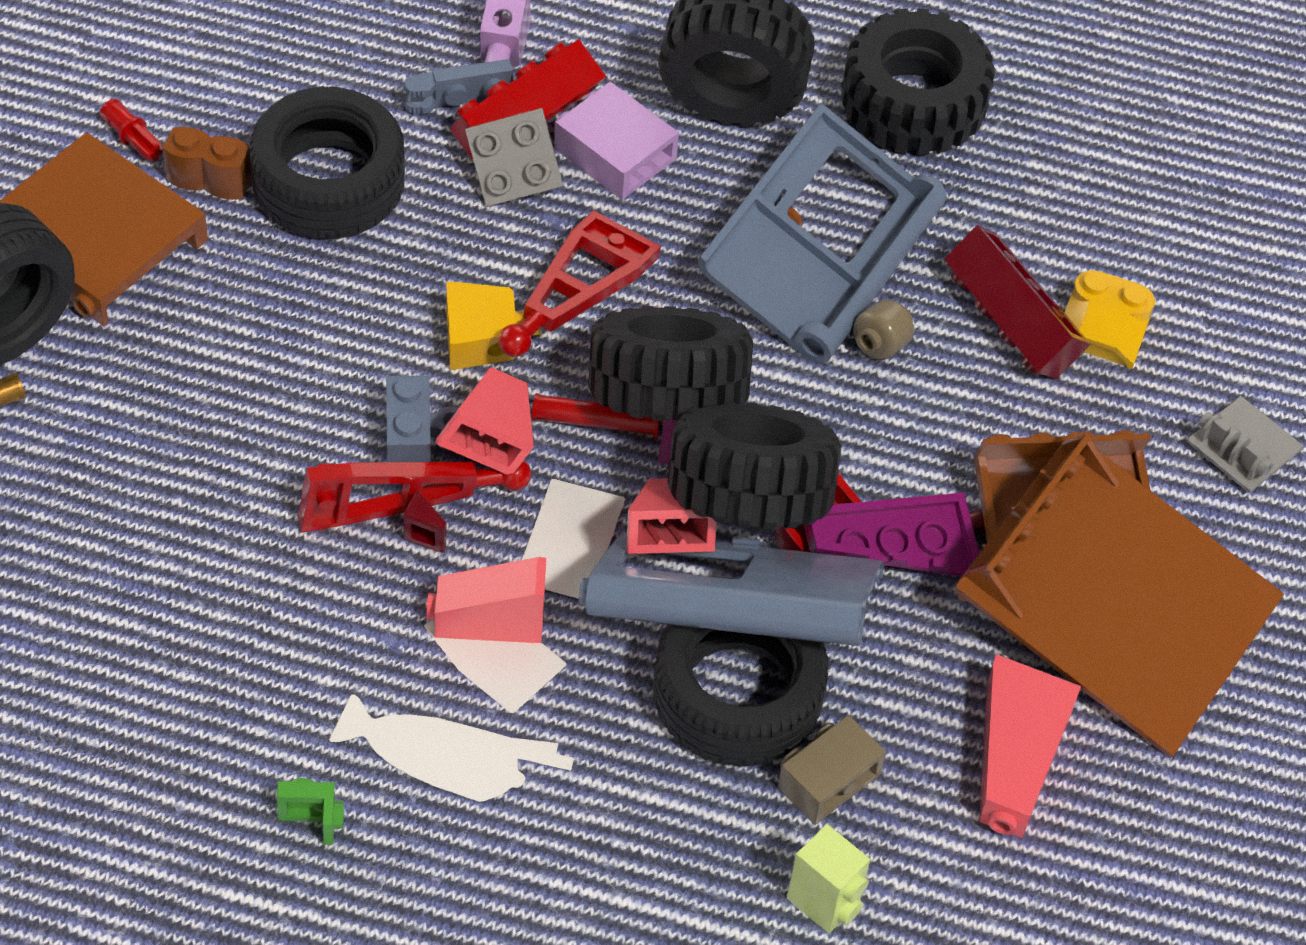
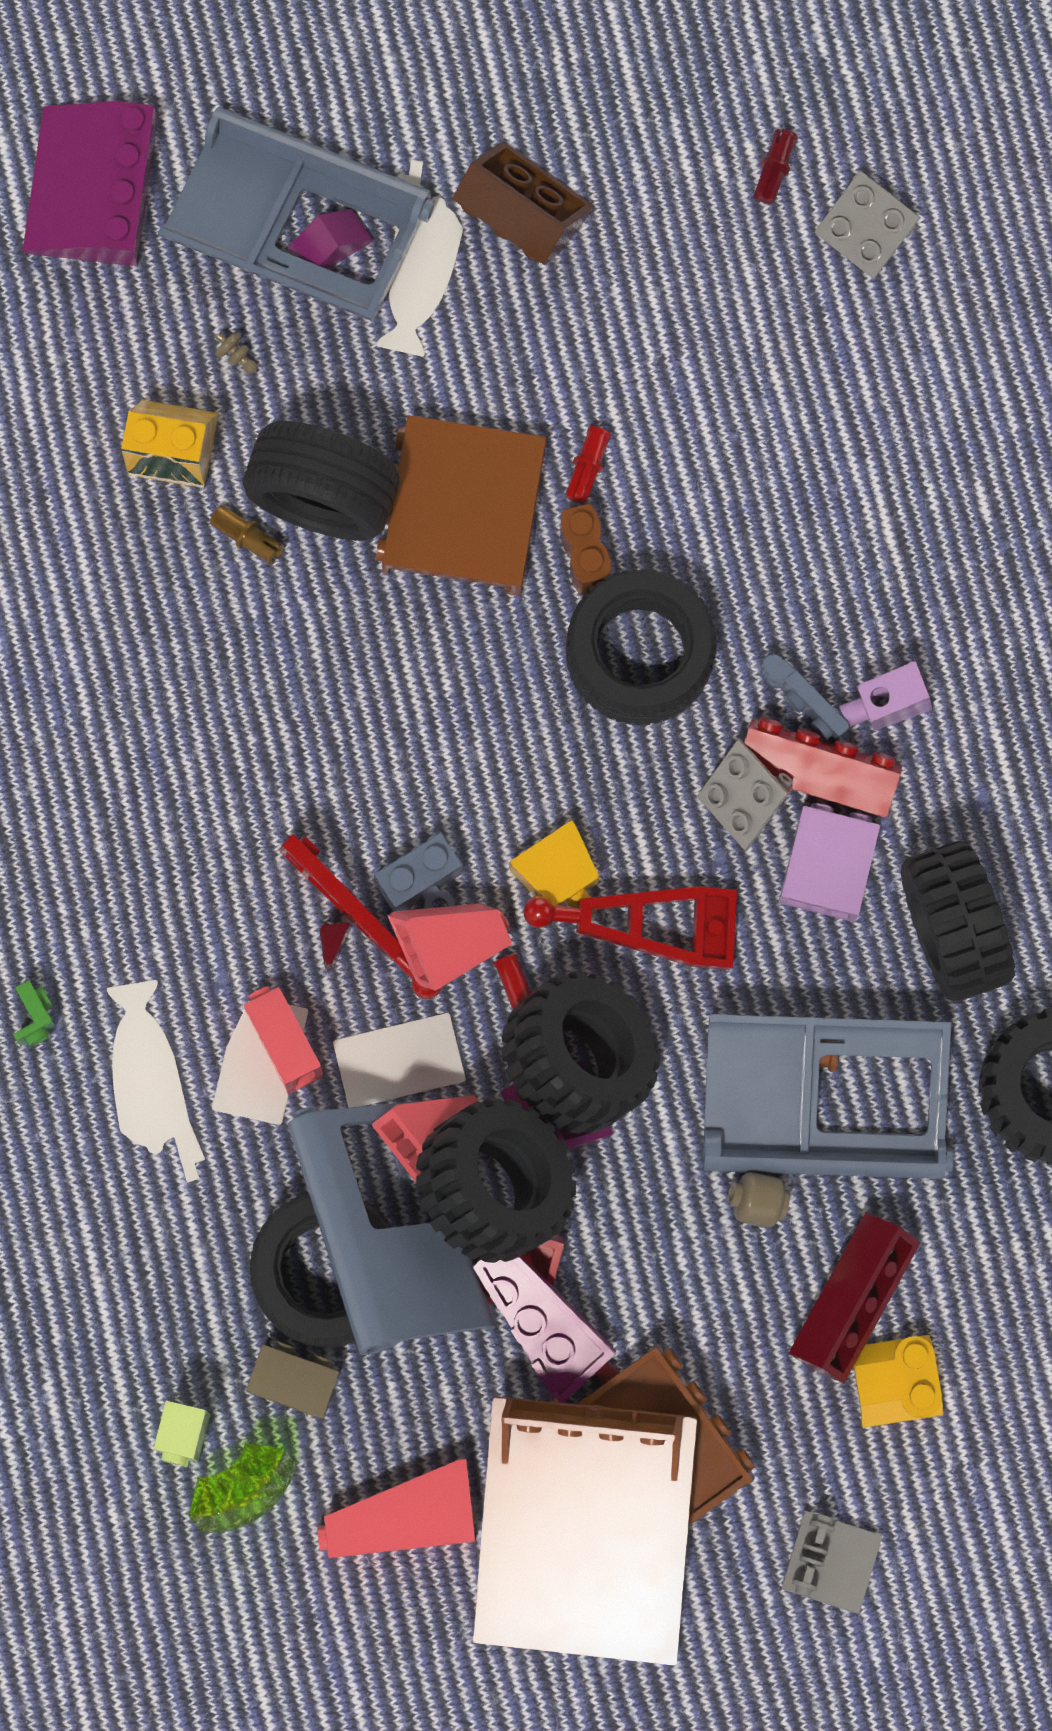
camera: 60 degrees right, 25 degrees up
none -> clear neon green brick [188,1443,296,1533]

